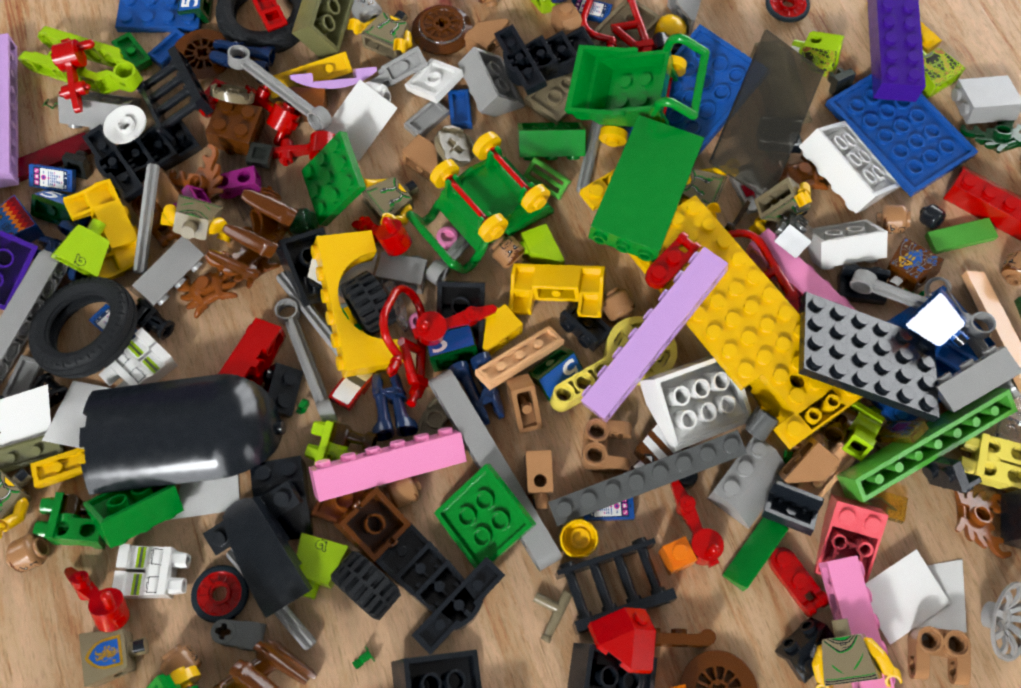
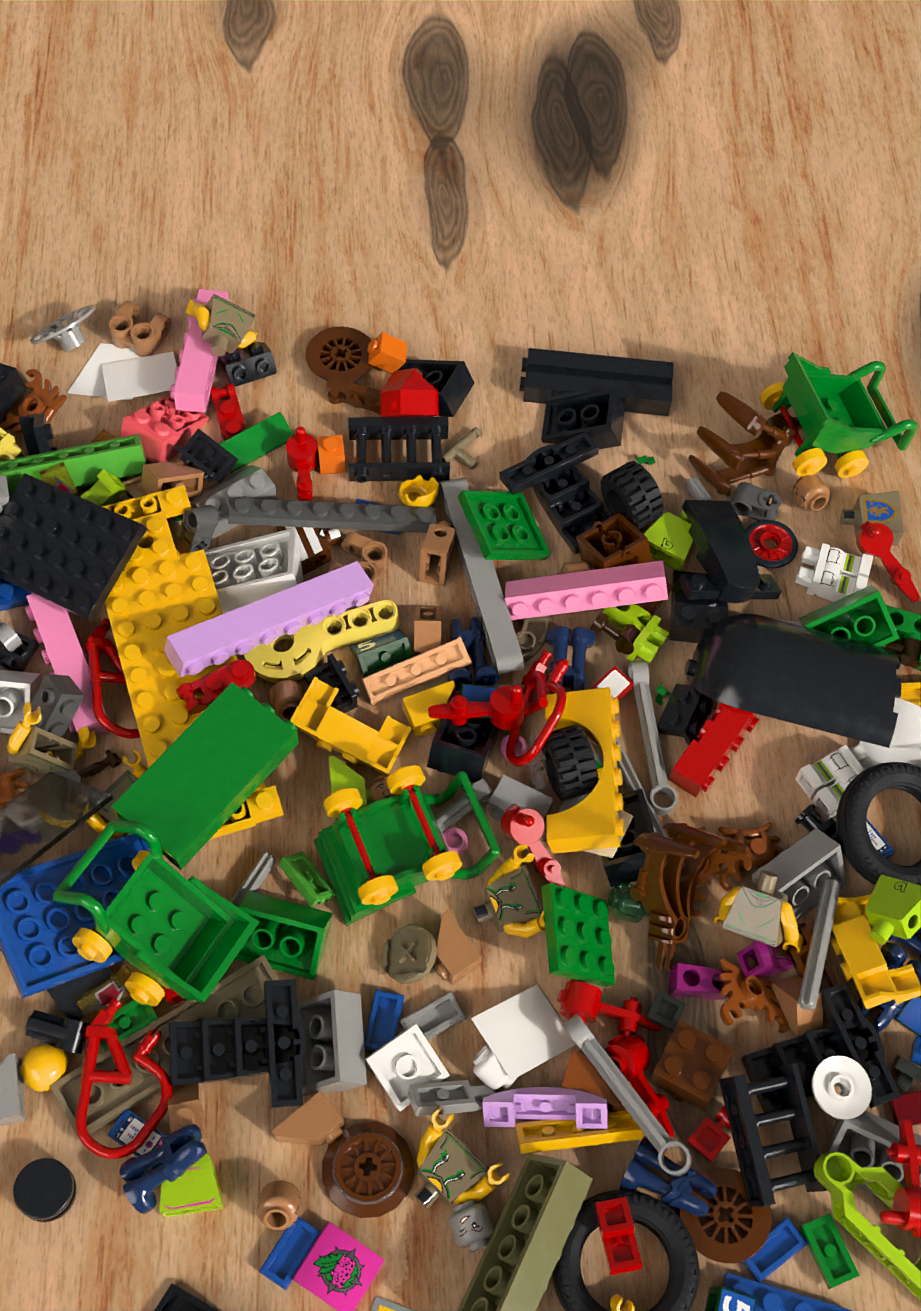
camera: 165 degrees left, 5 degrees down
dark tan tile [210,84,255,104] -> none

